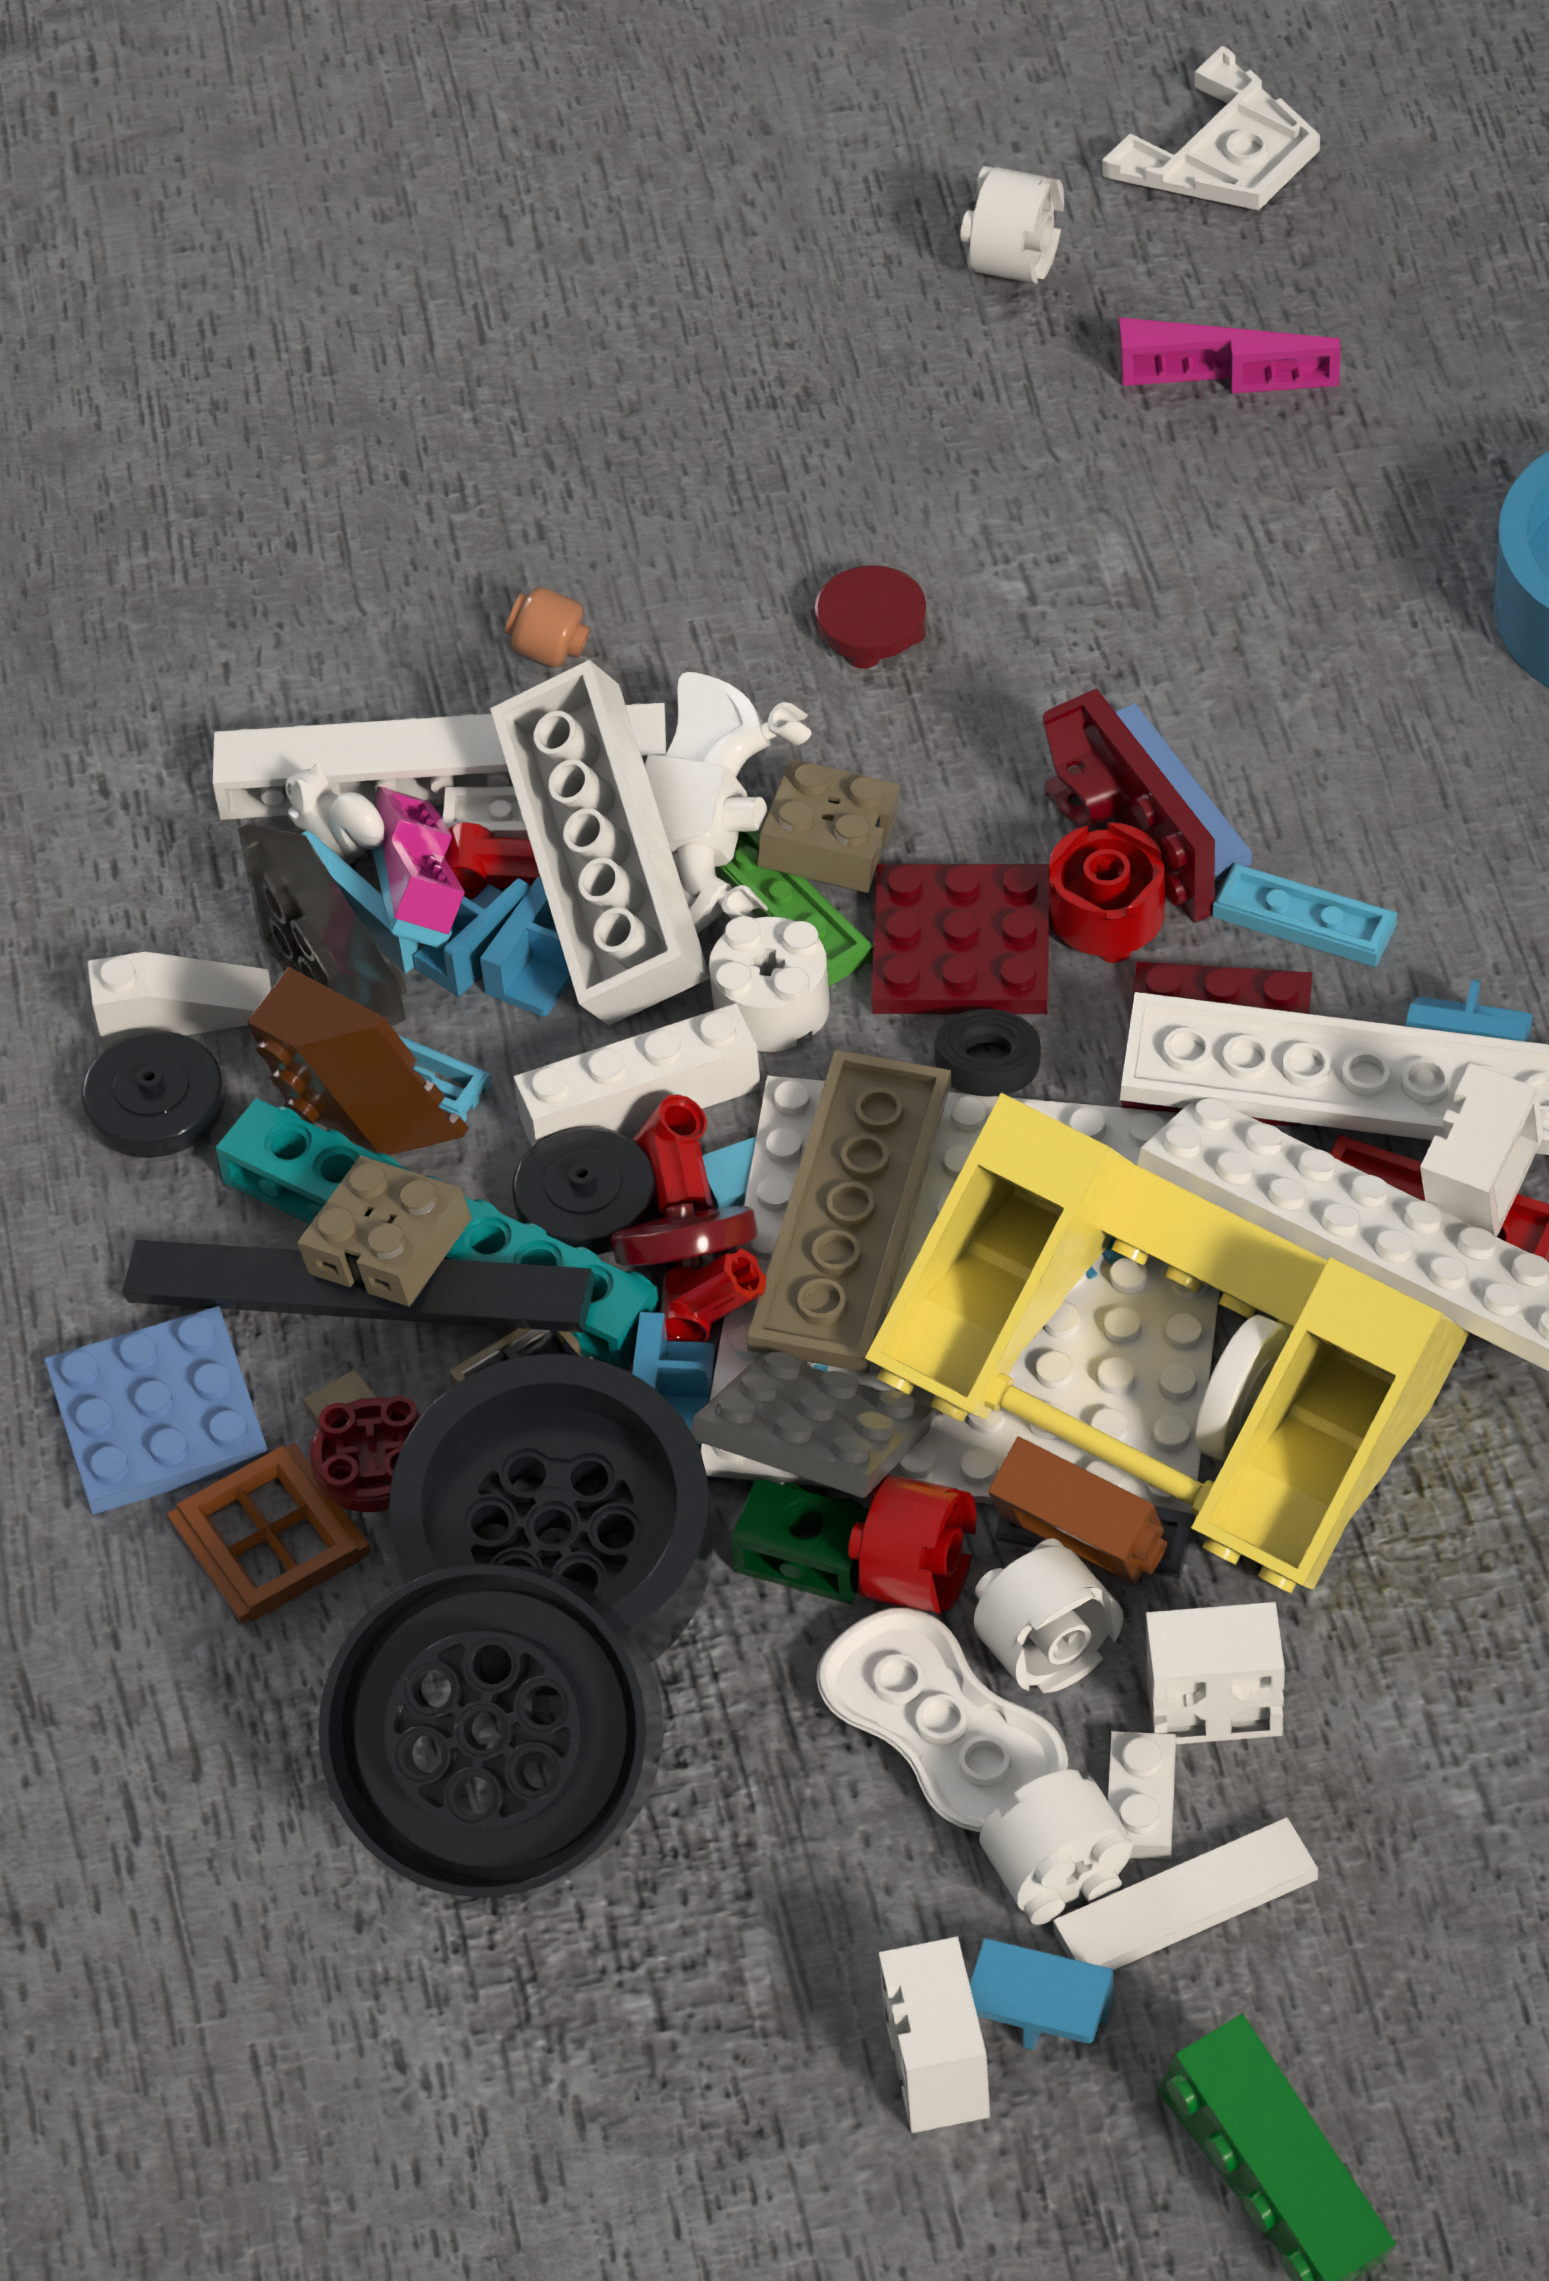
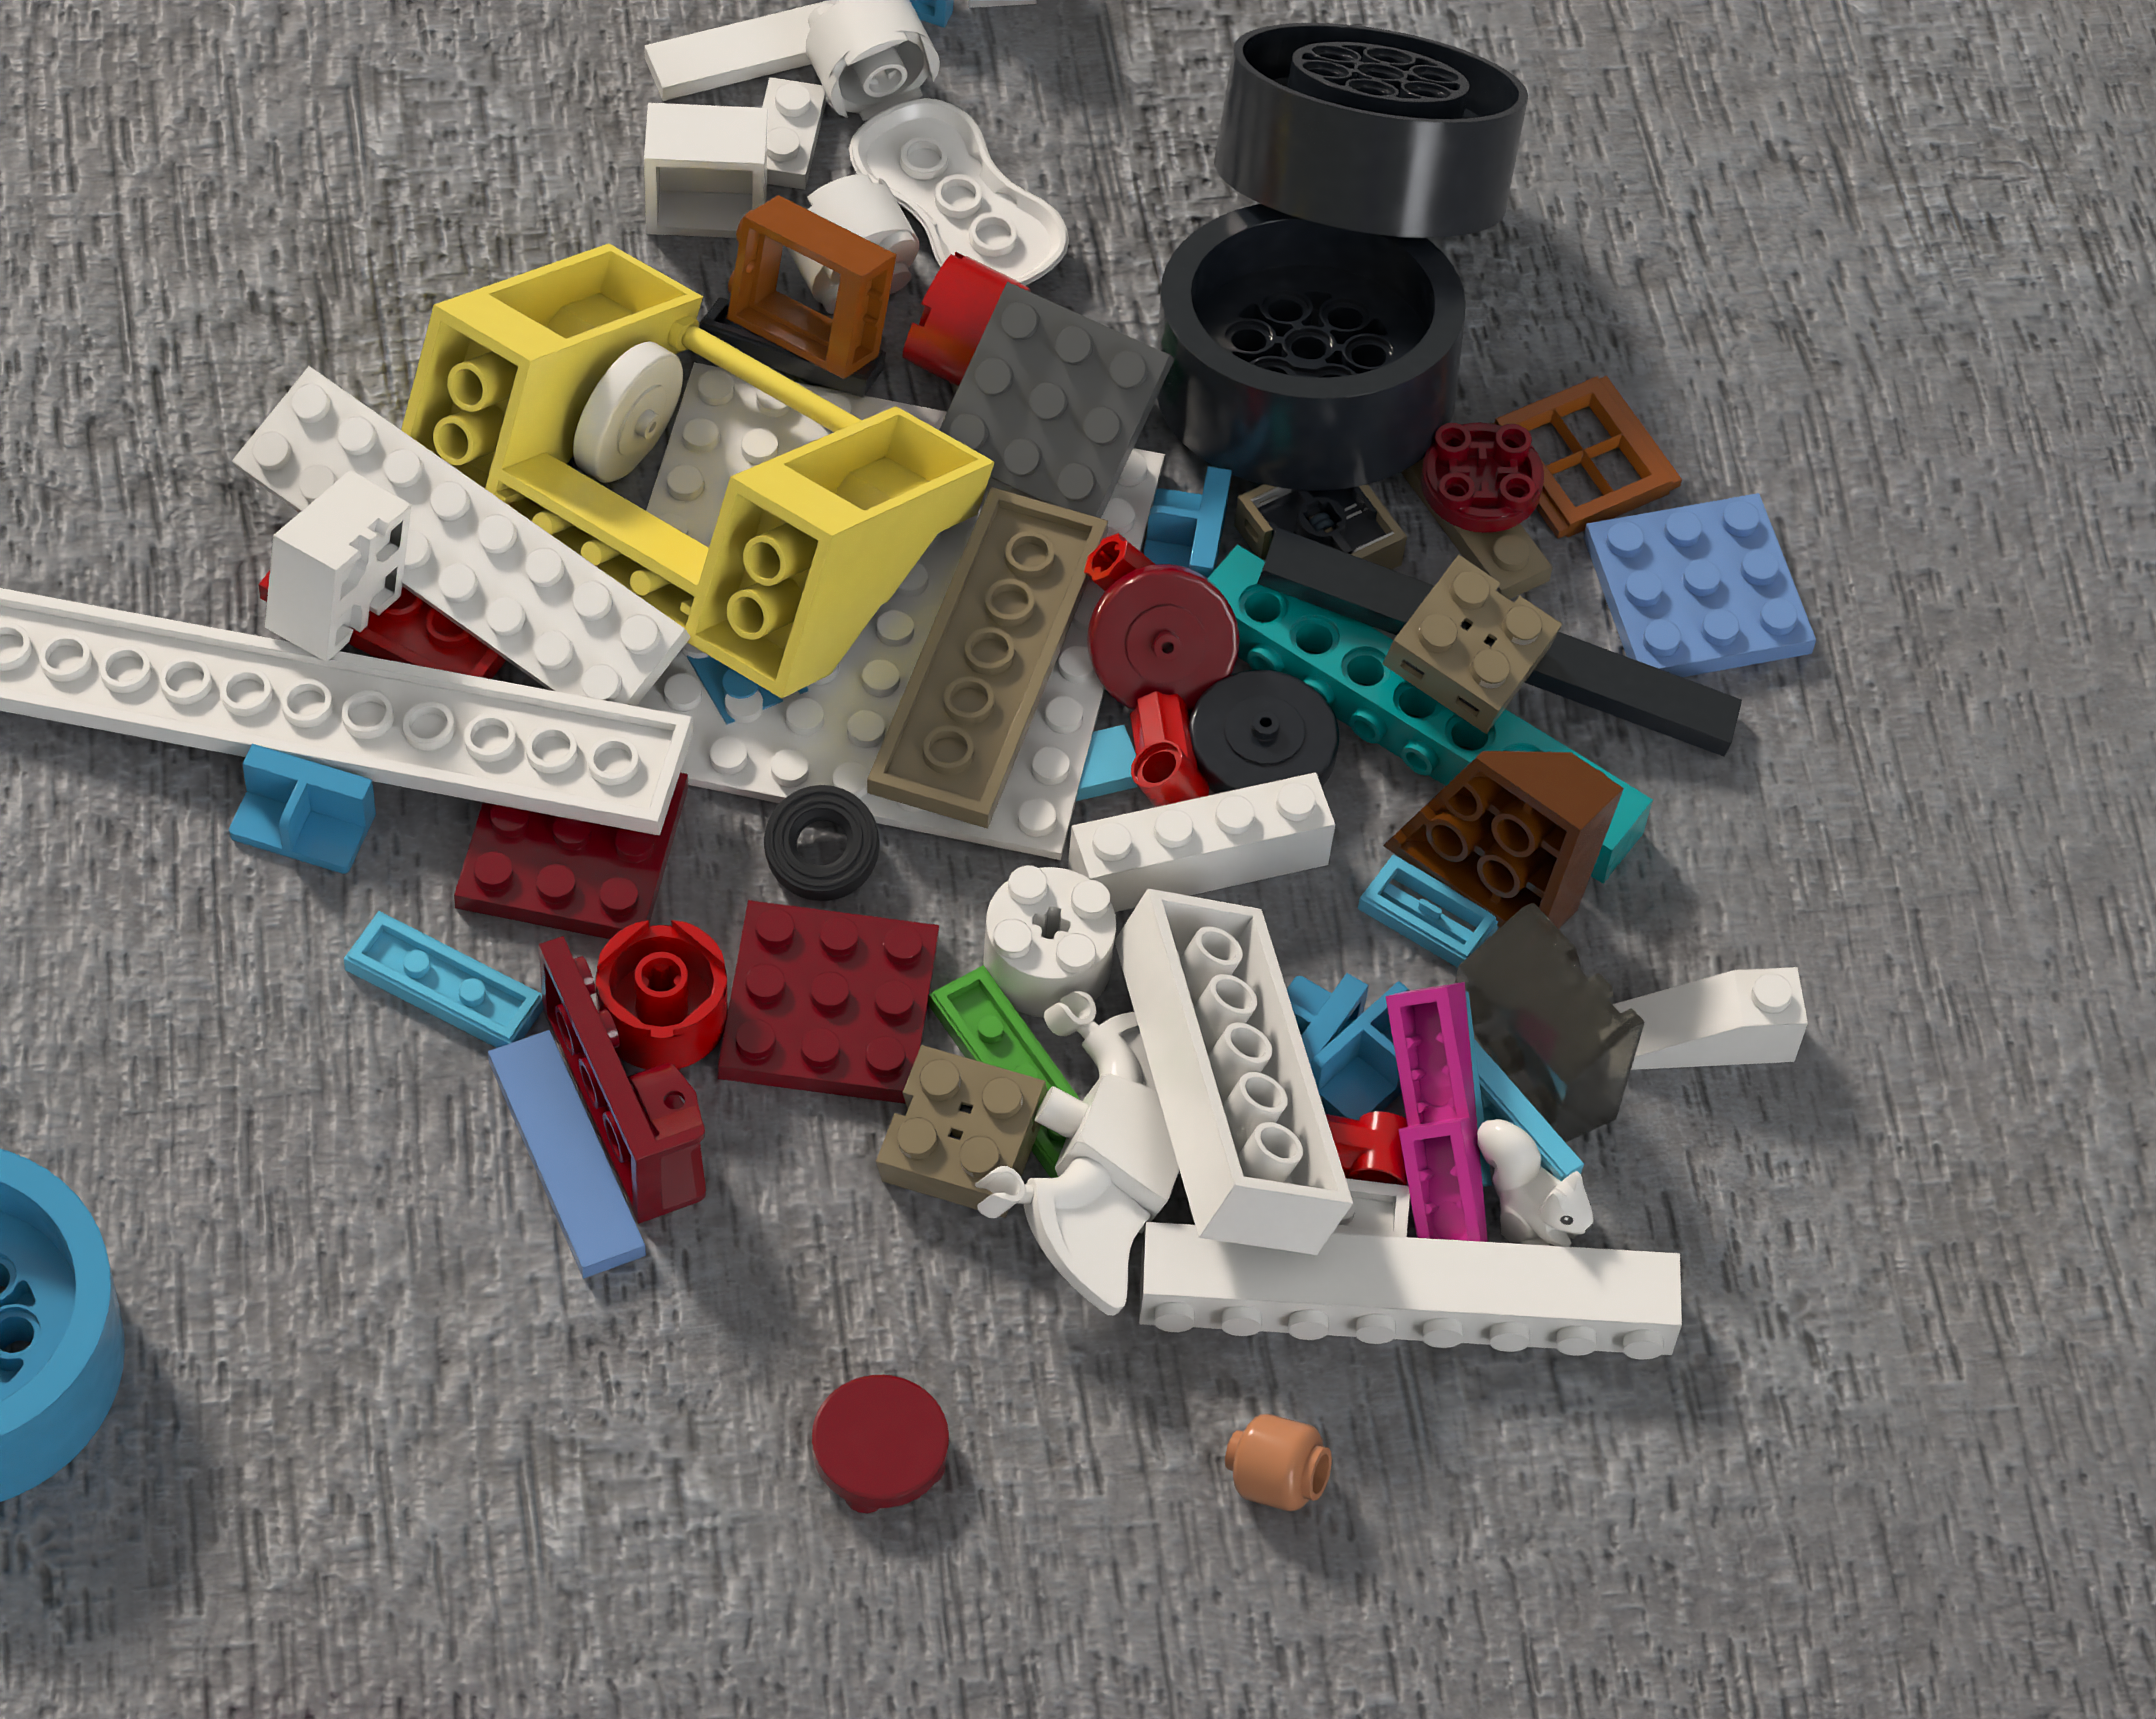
camera: 175 degrees right, 5 degrees up
black wheel [81,1031,225,1158] -> none

